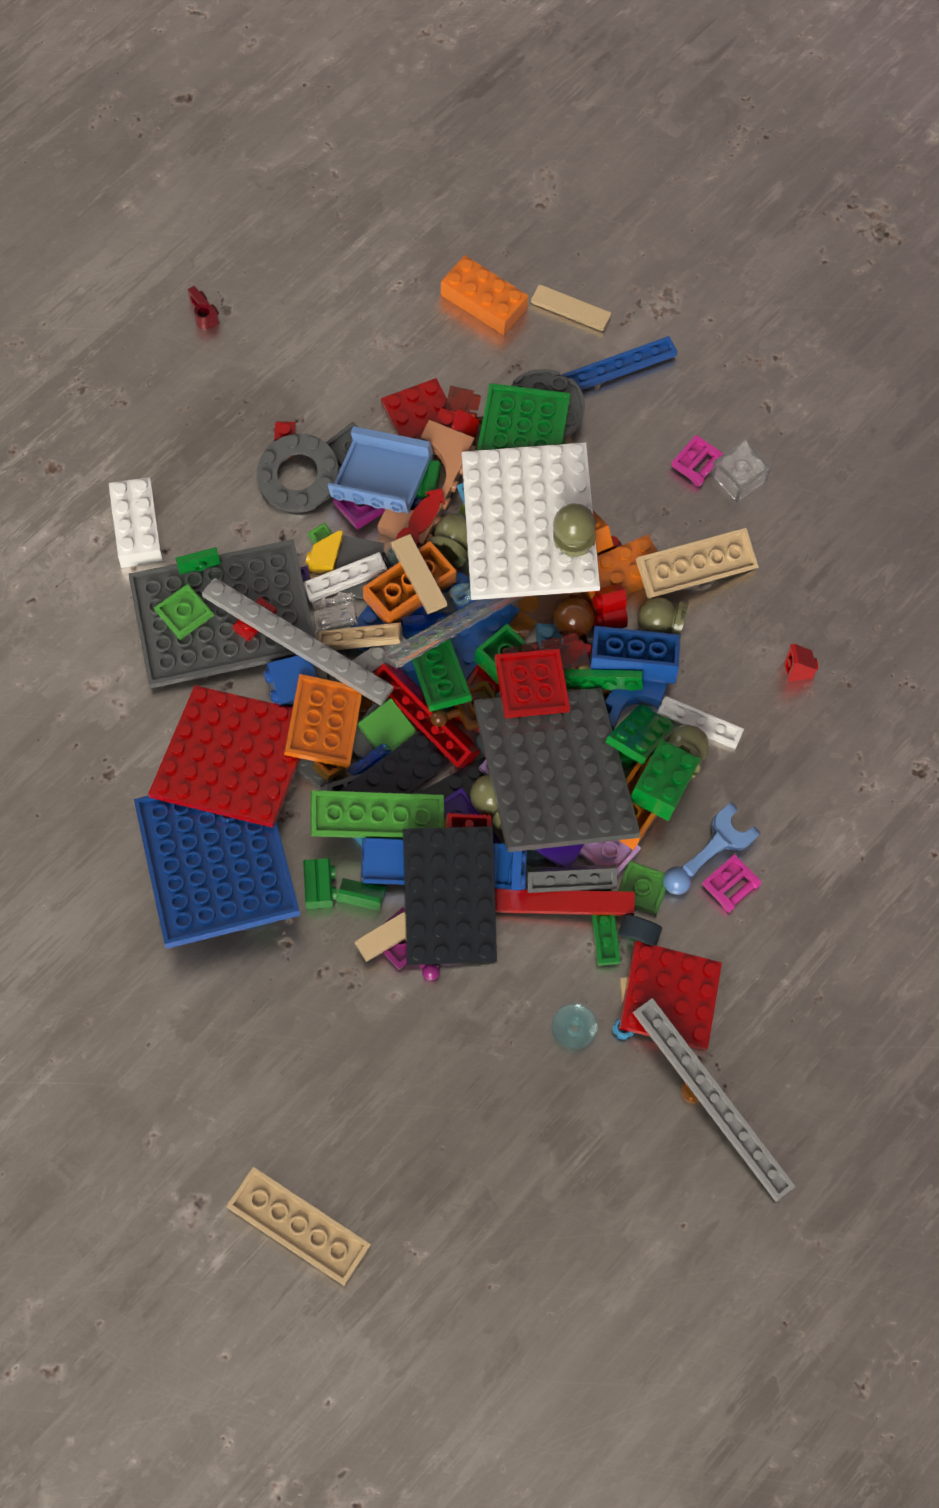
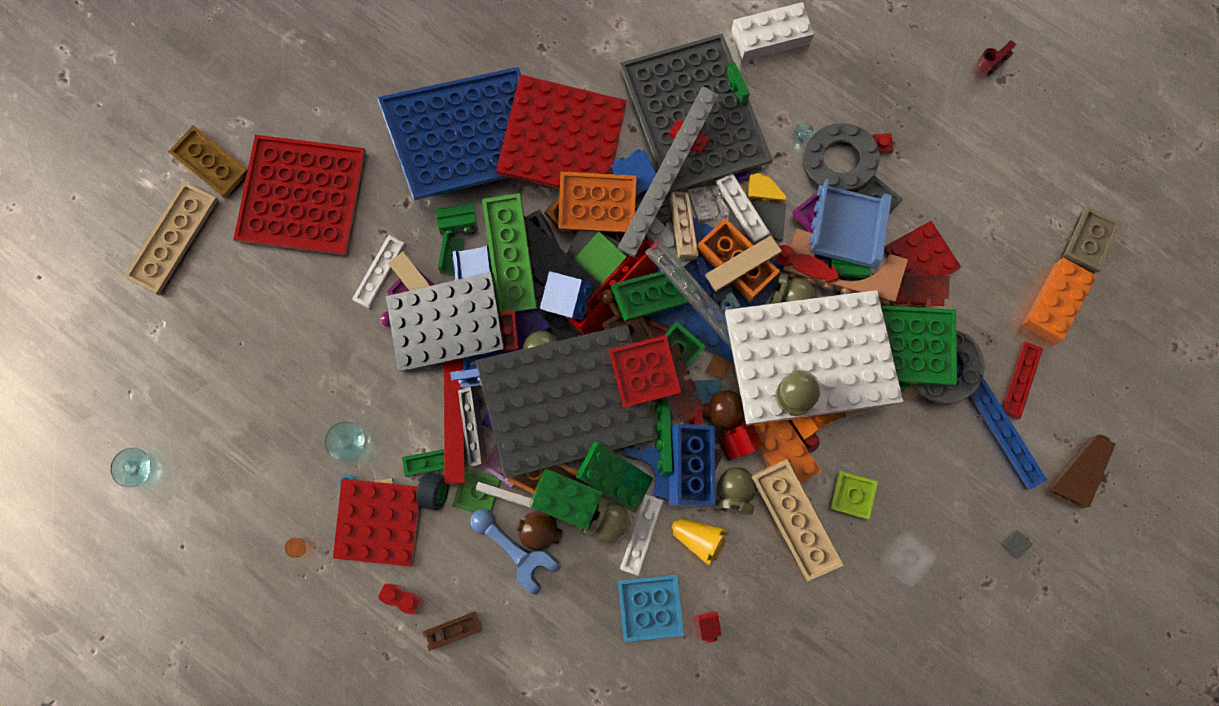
camera: 85 degrees right, 10 degrees up
bright green tile [154,584,214,640] -> none
bright green tile [307,523,333,544] -> none
clear blue tile [347,744,392,776] -> none
red slope [436,408,480,438] -> none
tan tile [531,284,612,332] -> none
light grey plate [633,998,796,1202] -> none
dark pink plate [671,435,725,487] -> none
dark pink plate [702,854,762,913] -> none
none -> clear light blue dish [111,448,151,487]
none -> pearl gold plate [168,125,248,198]
none -> red plate [233,134,366,256]
none -> white tile [352,235,406,309]
none -> red brick [378,583,424,614]
none -> reddish brown plate [422,611,482,651]
none -> white tile [475,482,539,511]
none -> reddish brown brick [516,511,562,551]
none -> piece [540,271,592,320]
none -> dark azure plate [618,575,684,642]
none -> yellow cone [671,517,729,566]
none -> clear light blue tile [794,123,813,143]
none -> lime plate [830,471,878,520]
none -> red tile [1002,342,1043,419]
none -> dark grey tile [1003,530,1033,559]
none -> reddish brown slope [1046,435,1116,509]
none -> dark tan plate [1063,207,1122,273]

